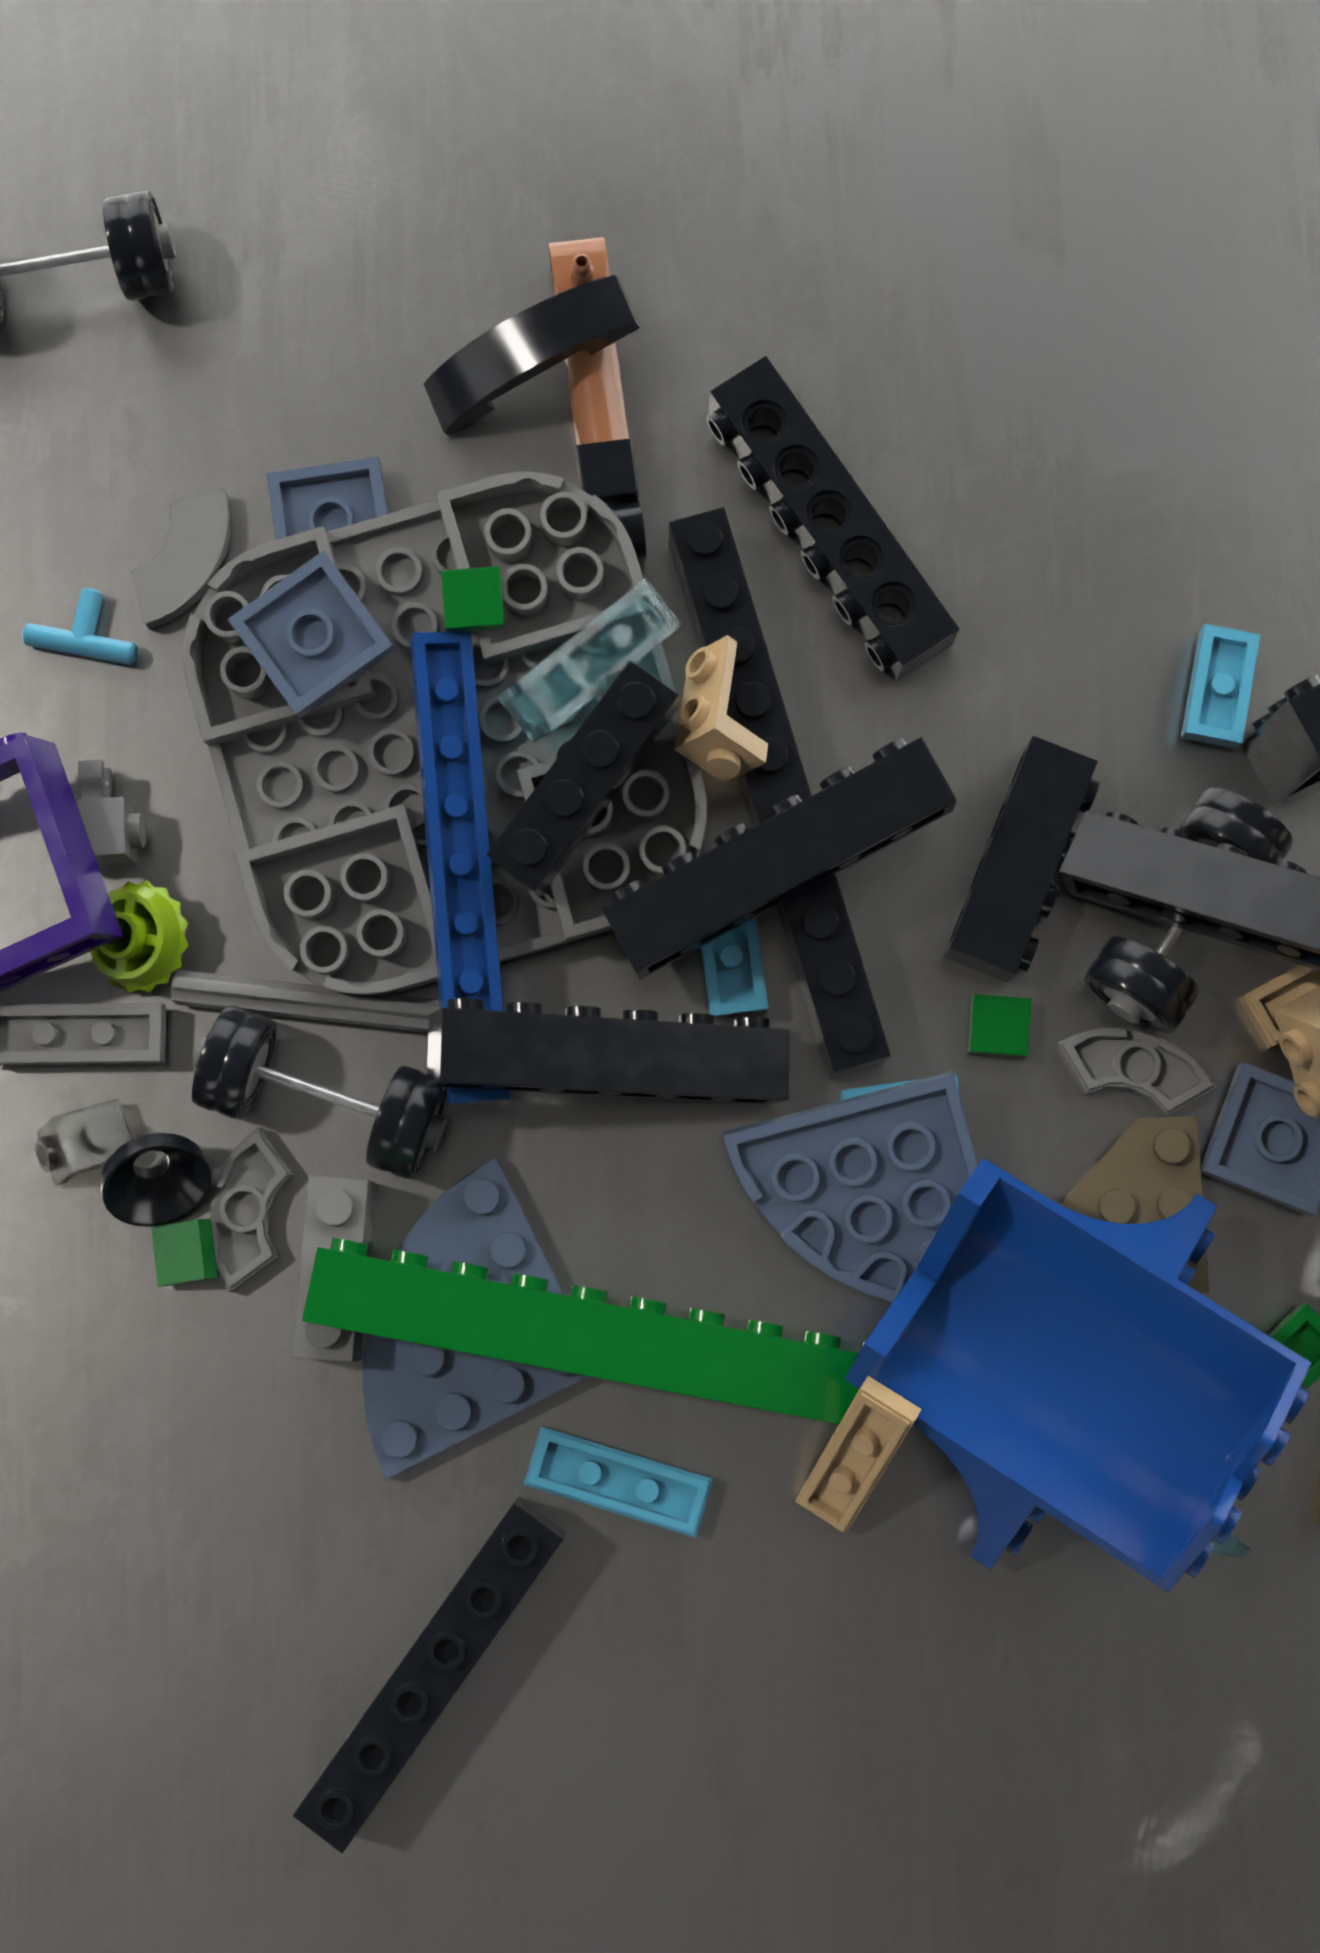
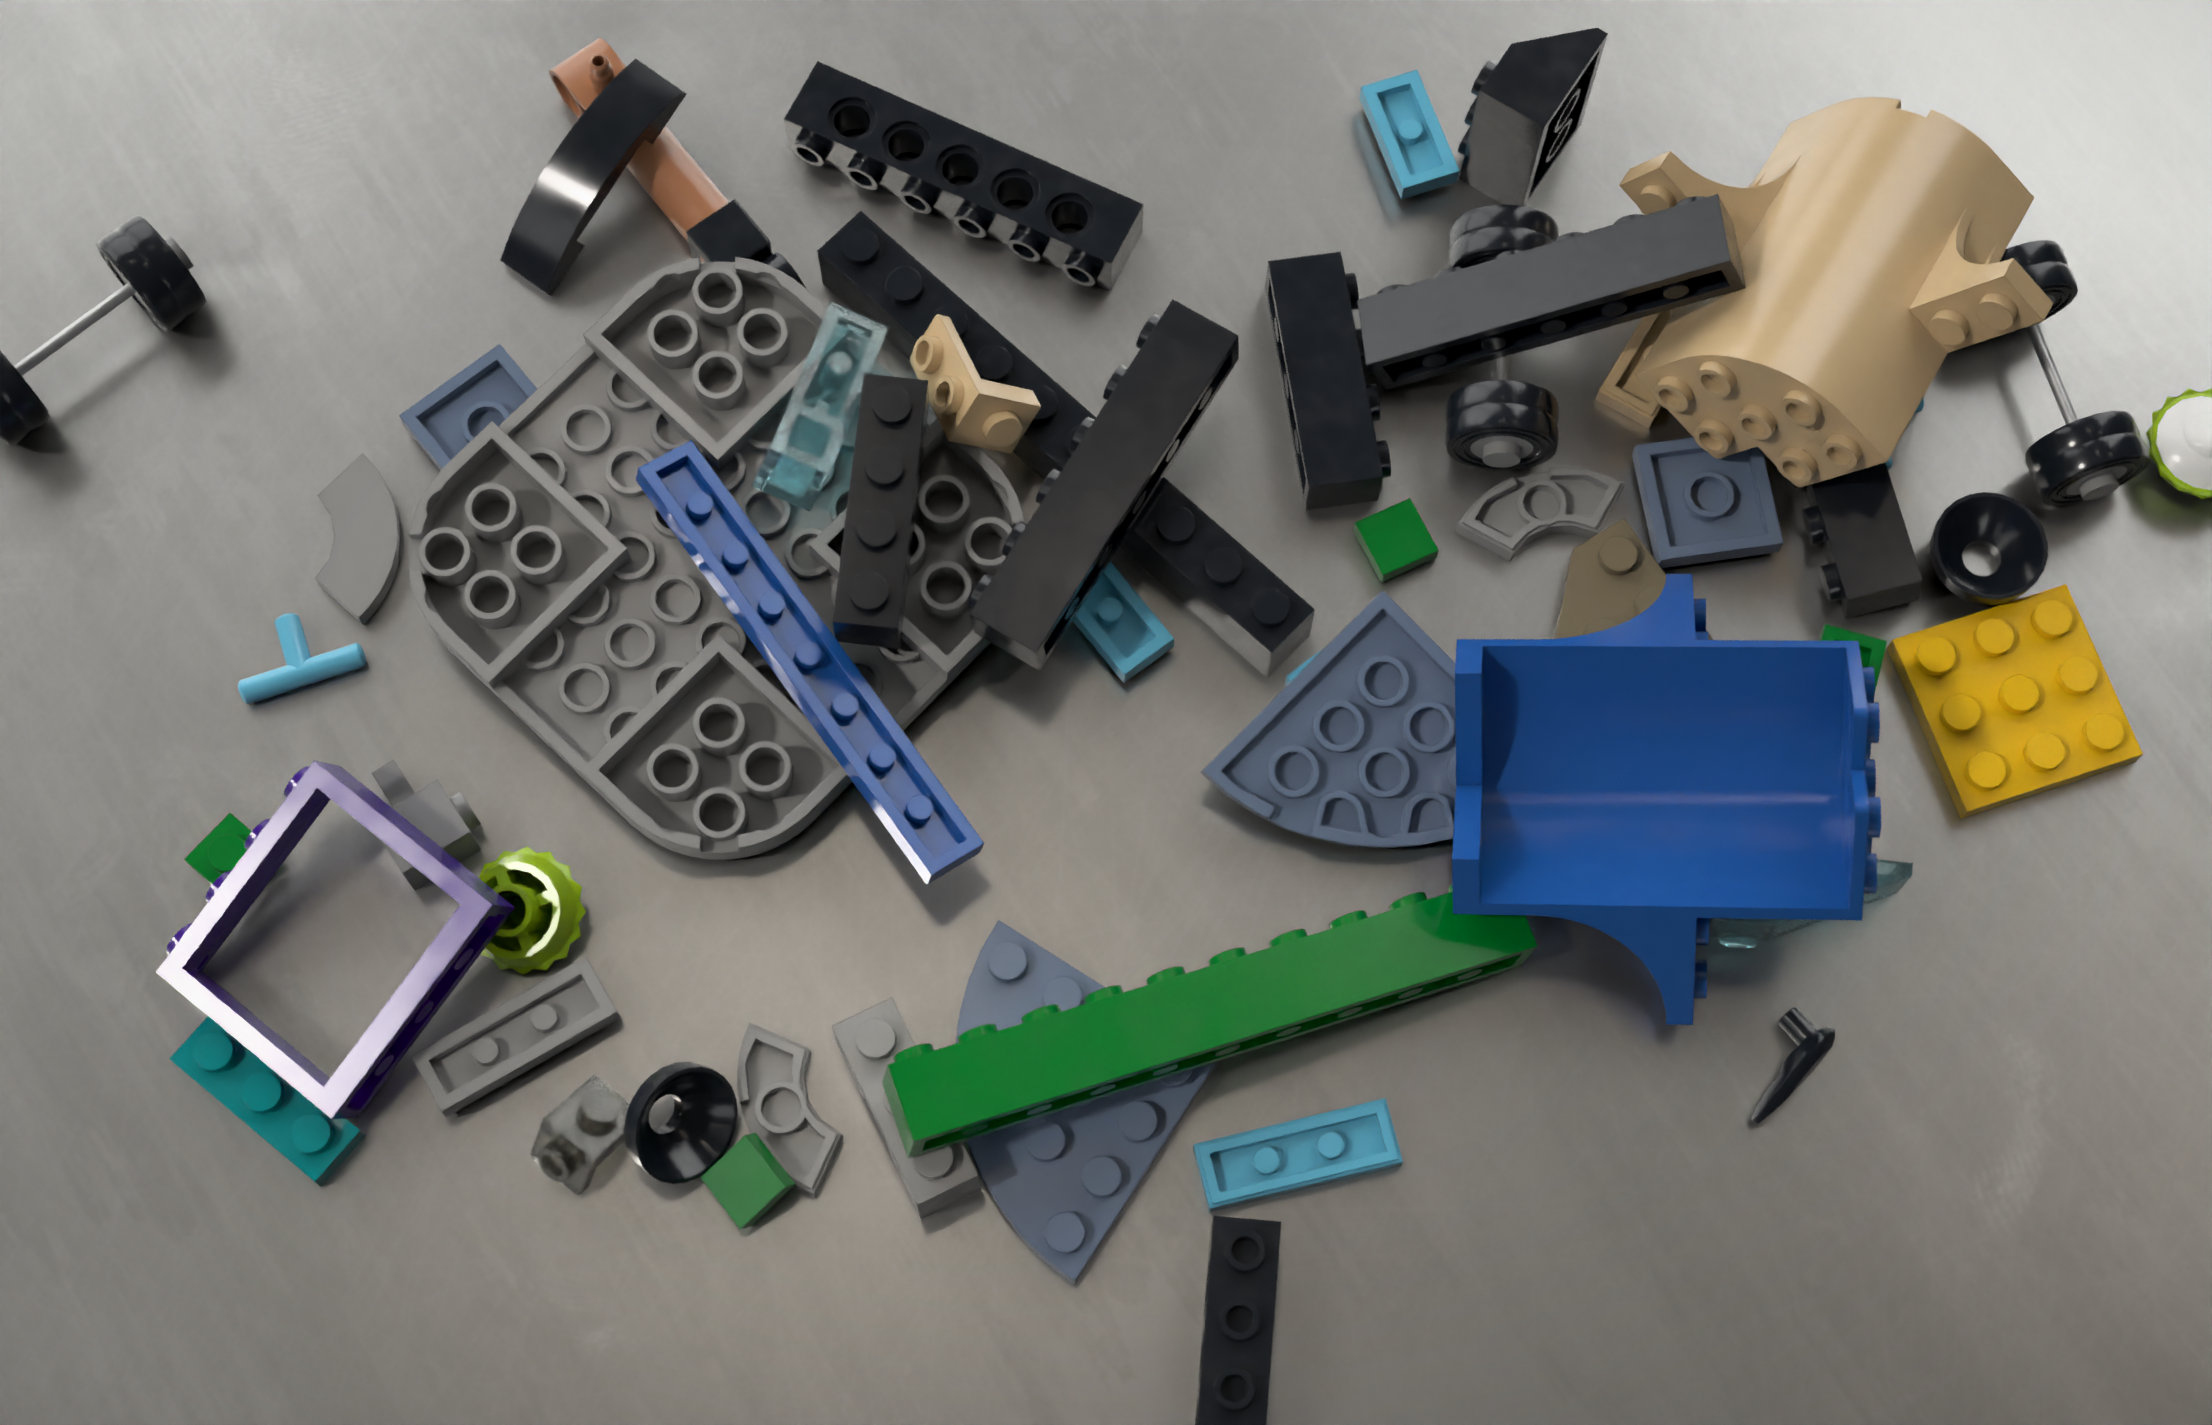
camera: 30 degrees left, 10 degrees down
light grey axle [171,970,440,1033] -> none
black axle [192,1006,447,1180] -> none
sand blue plate [227,550,396,718] -> none
black brick [426,998,790,1105] -> none
green tile [441,566,506,632] -> none
tan tile [795,1376,922,1534] -> none
none -> black bar [1751,1007,1835,1125]

